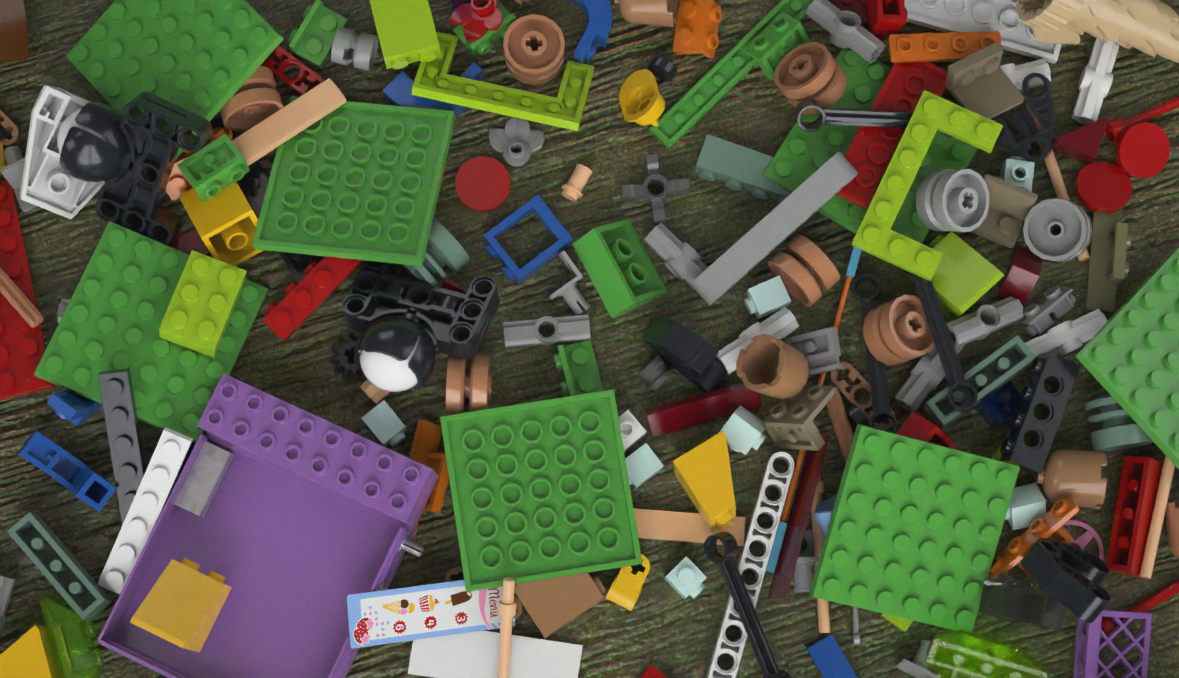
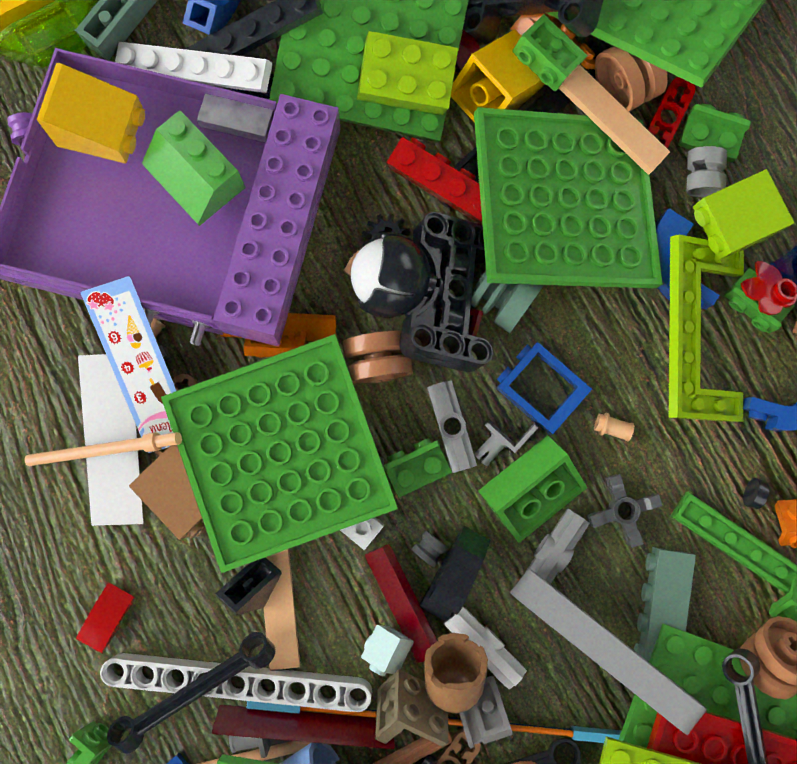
camera: 90 degrees right, 5 degrees up
light aqua brick [362,400,407,447] -> none
red tile [455,156,511,212] -> none
light grey plate [489,117,545,167] -> none
nougat wheel [503,14,565,85] -> none
yellow piece [605,554,650,611] -> none
yellow piece [619,69,665,127] -> none
light aqua brick [625,443,664,489] -> none
light aqua brick [664,556,707,599] -> none
yellow slope [673,431,736,533] -> none
light aqua brick [744,275,791,320] -> none
nougat wheel [767,234,840,307] -> none
none -> bright green slope [142,110,246,226]
none -> black slope [215,557,282,616]

